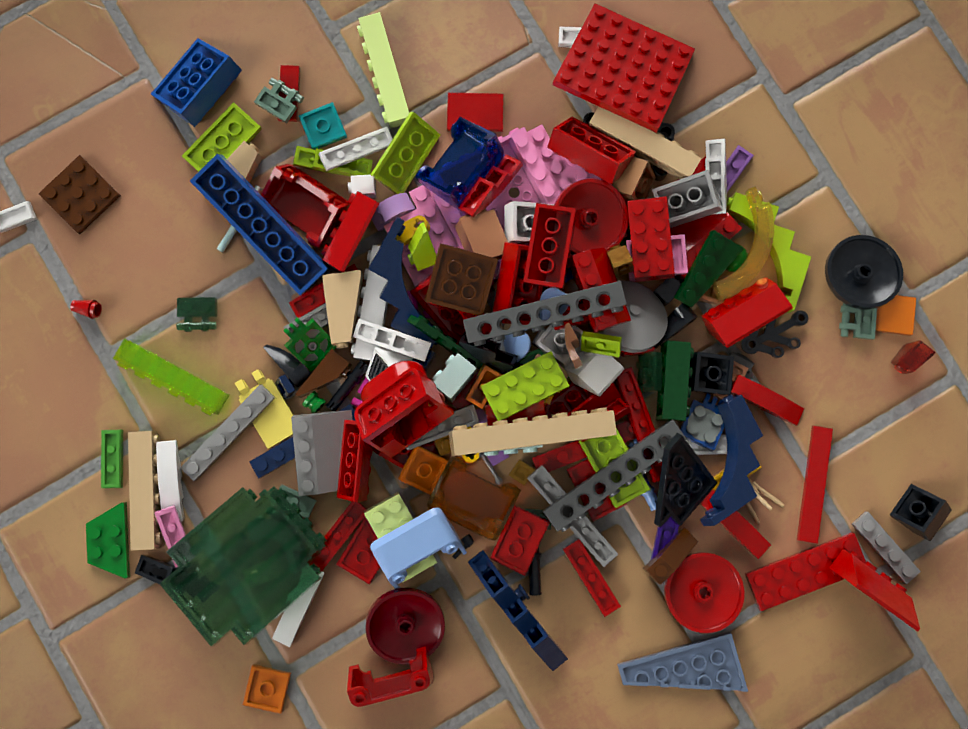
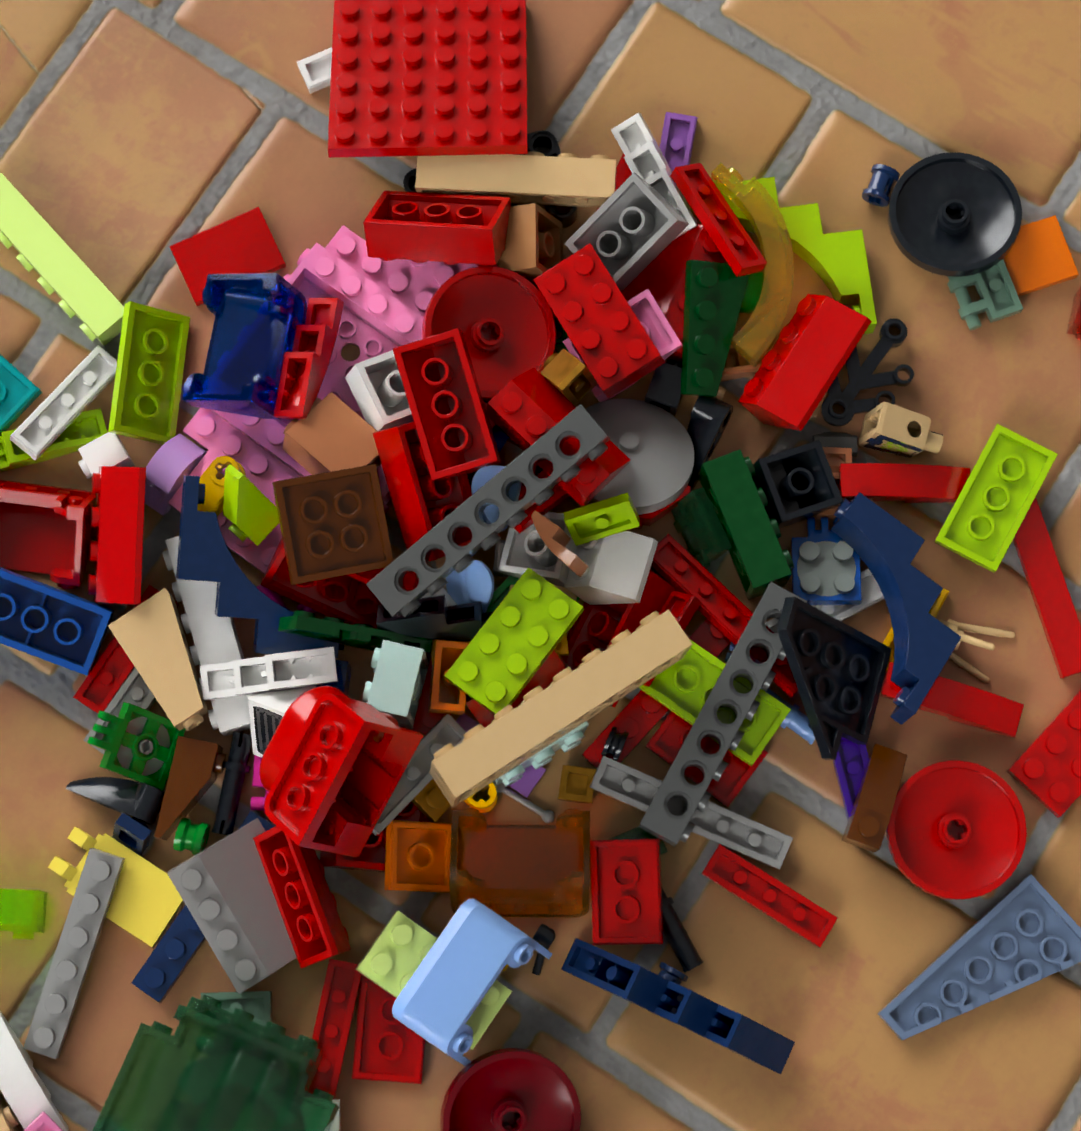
camera: 20 degrees left, 5 degrees down
none -> black bush [602,726,629,761]
none -> red plate [670,163,767,277]
none -> tan torso [858,401,943,458]
none -> dark blue bush [862,164,900,207]
none -> lime plate [935,424,1058,573]

